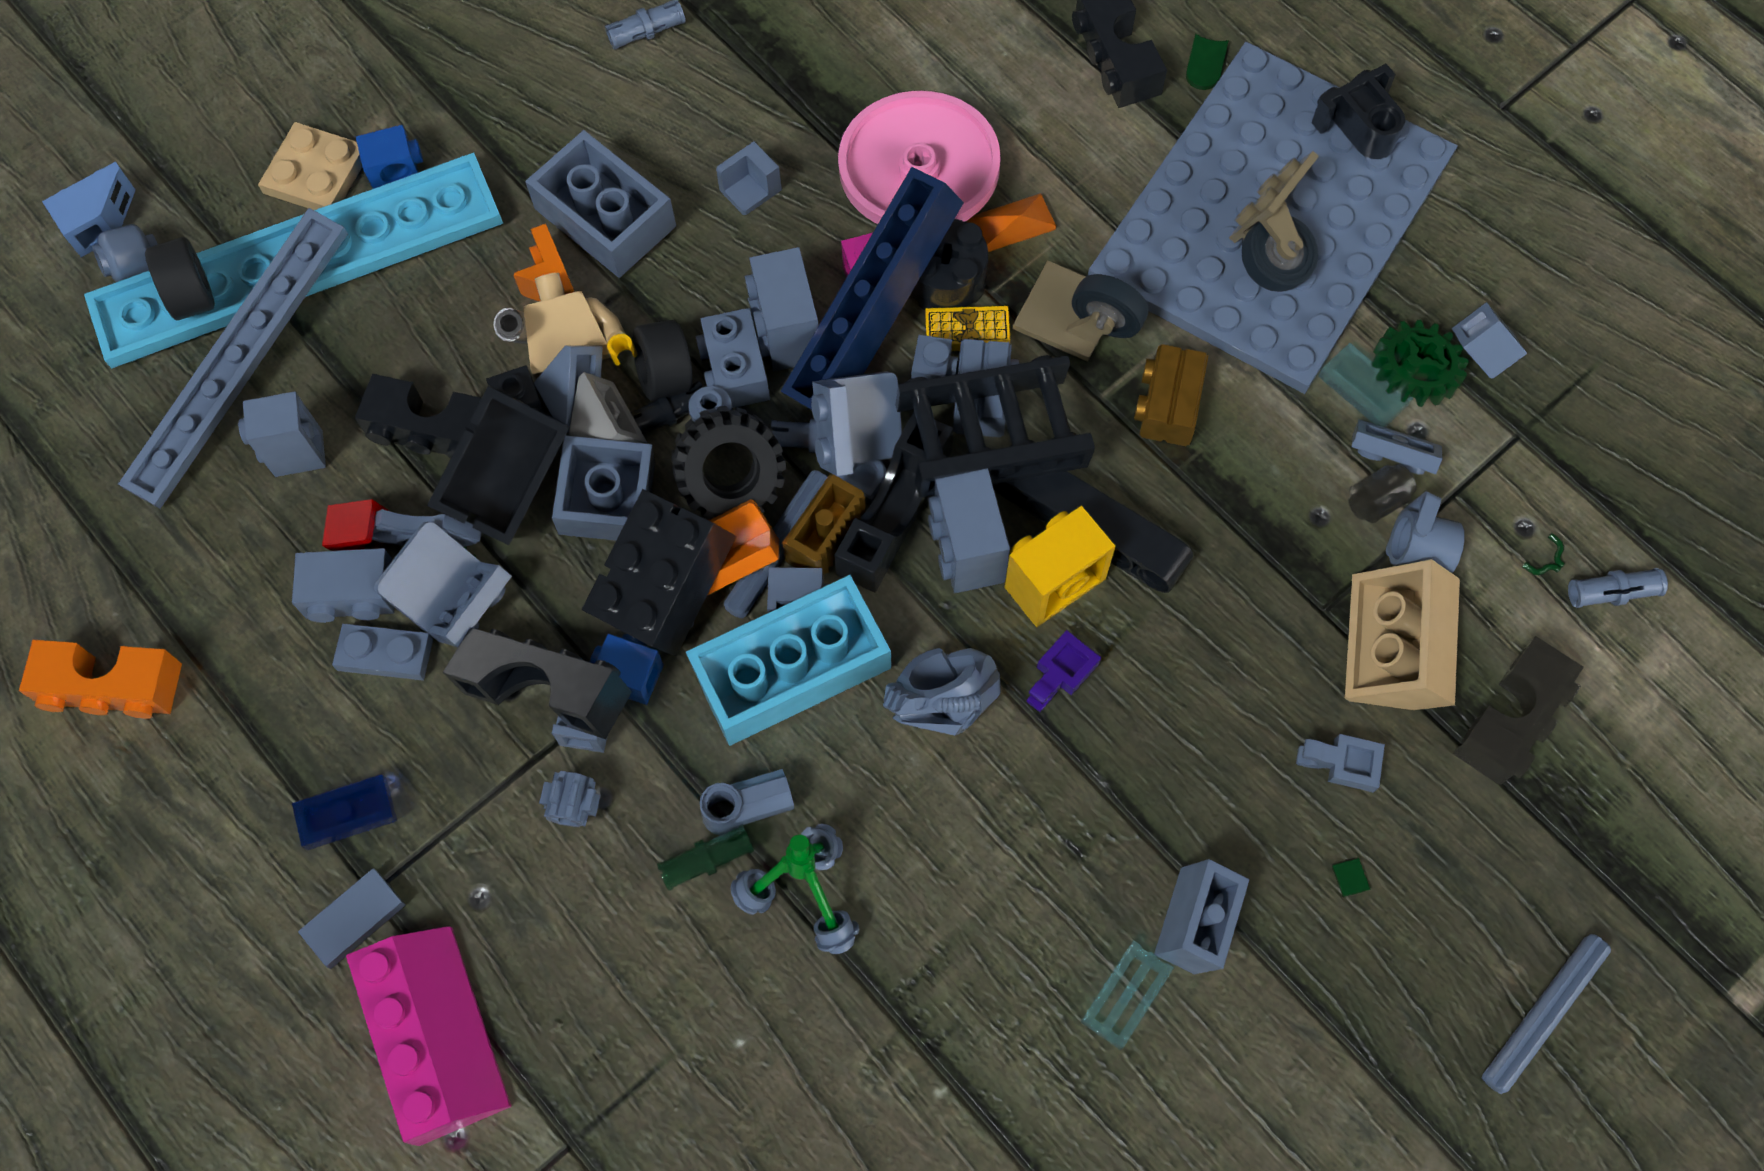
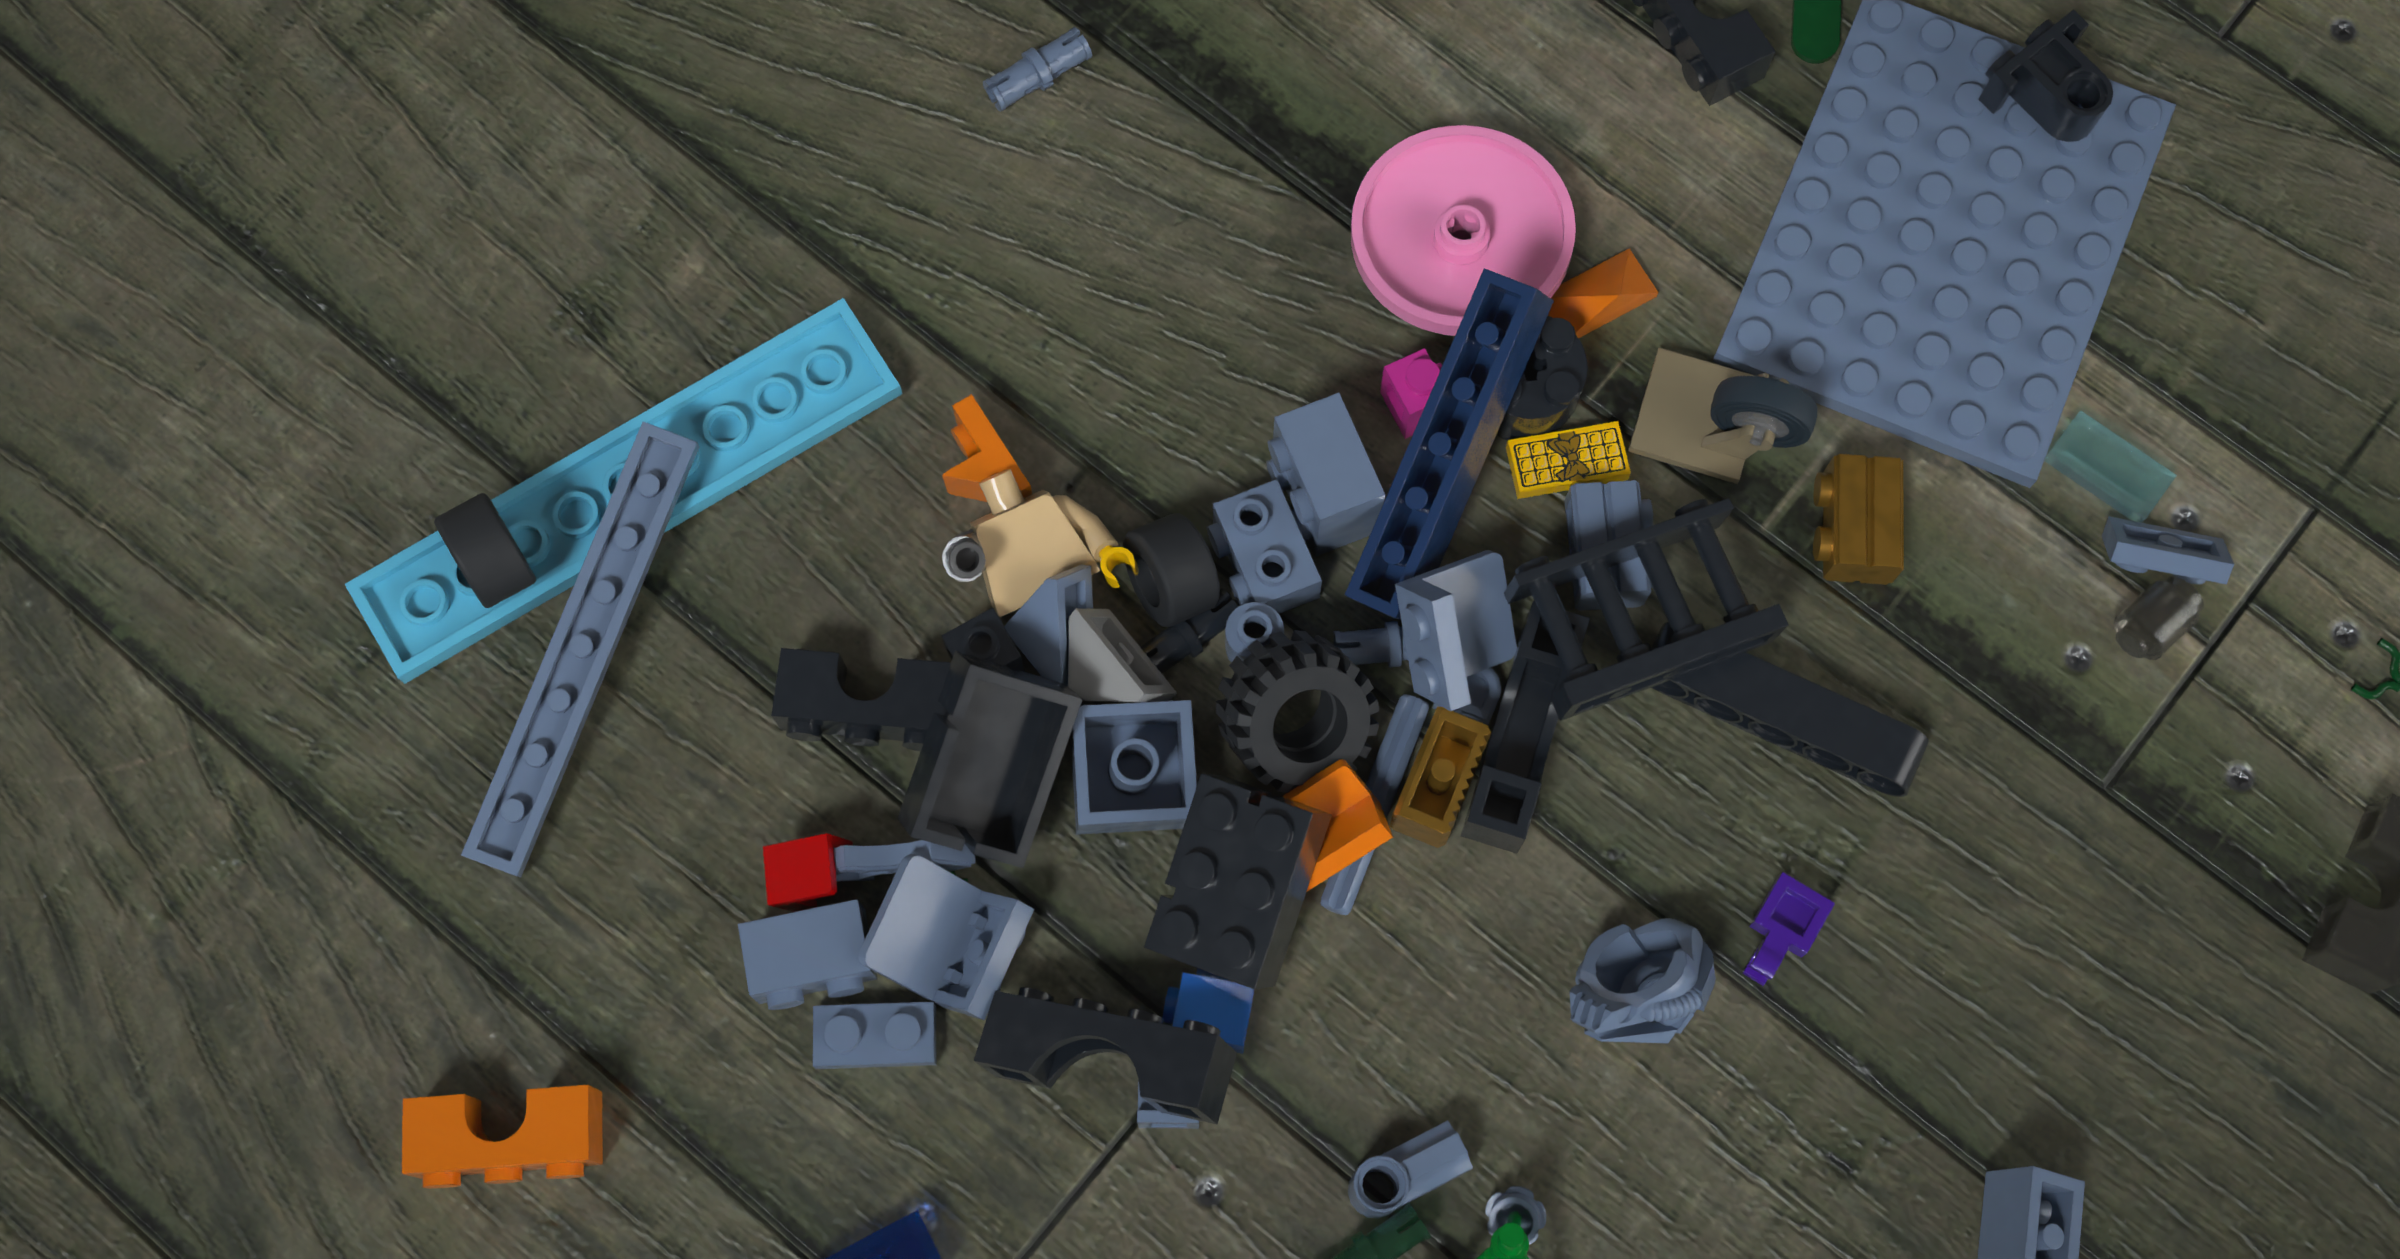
camera: 10 degrees left, 5 degrees up
medium blue slope [42,162,136,257] -> none
sand blue head [92,224,158,282] -> none
sand blue brick [238,391,326,477] -> none
tan plate [258,122,362,210] -> none
blue brick [356,125,424,189] -> none
sand blue brick [525,130,676,278] -> none
sand blue gear [539,771,601,827] -> none
medium azure slope [686,575,891,746] -> none
sand blue panel [716,141,782,215] -> none
sand blue brick [767,568,829,613] -> none
sand blue brick [911,335,959,379] -> none
sand blue brick [928,468,1010,593] -> none
yellow brick [1005,505,1115,628] -> none
plate [1229,151,1319,292] -> none
sand blue plate [1296,734,1385,792] -> none
dark green window [1332,858,1371,897] -> none
tan slope [1345,559,1460,710] -> none
dark green gear [1371,320,1469,407] -> none
sand blue piece [1385,491,1465,573] -> none
sand blue panel [1452,302,1527,378] -> none

